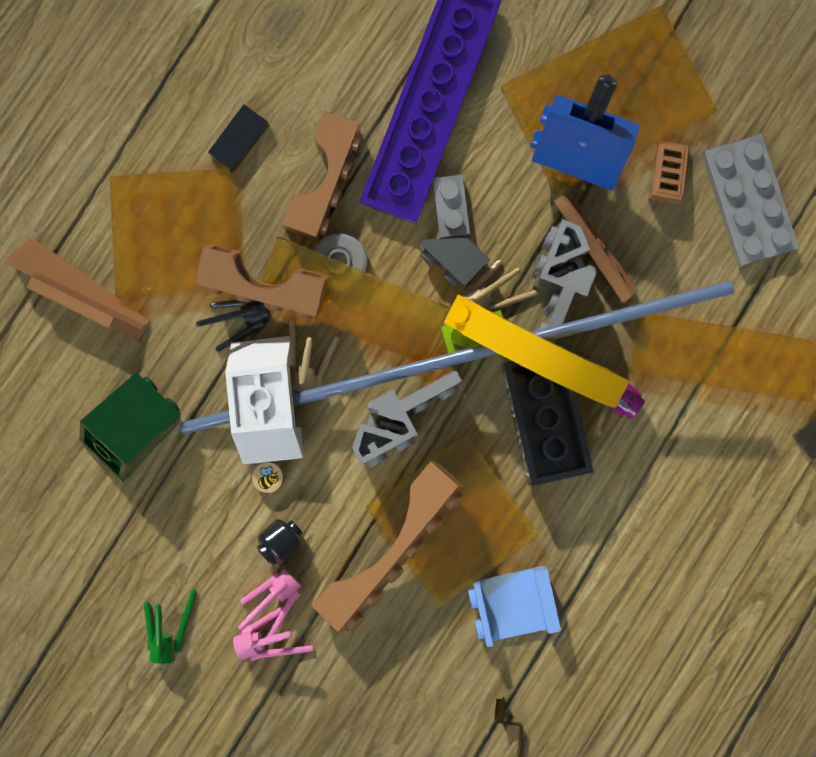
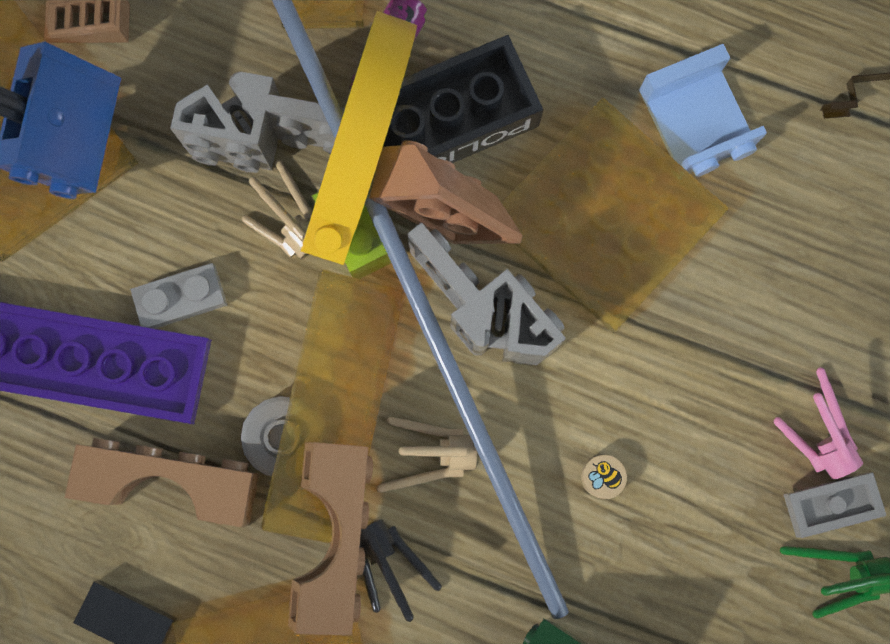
camera: 105 degrees left, 5 degrees down
white slope [225,336,304,464] -> none
bright pink plant [238,569,302,637] -> none
black head [256,519,303,566] -> none
medium nougat arch [312,461,466,632] -> none
dark grey slope [420,238,490,290] -> none
medium nougat tile [554,193,638,303] -> none
none -> nougat slope [369,141,522,244]
none -> light grey plate [783,473,886,538]

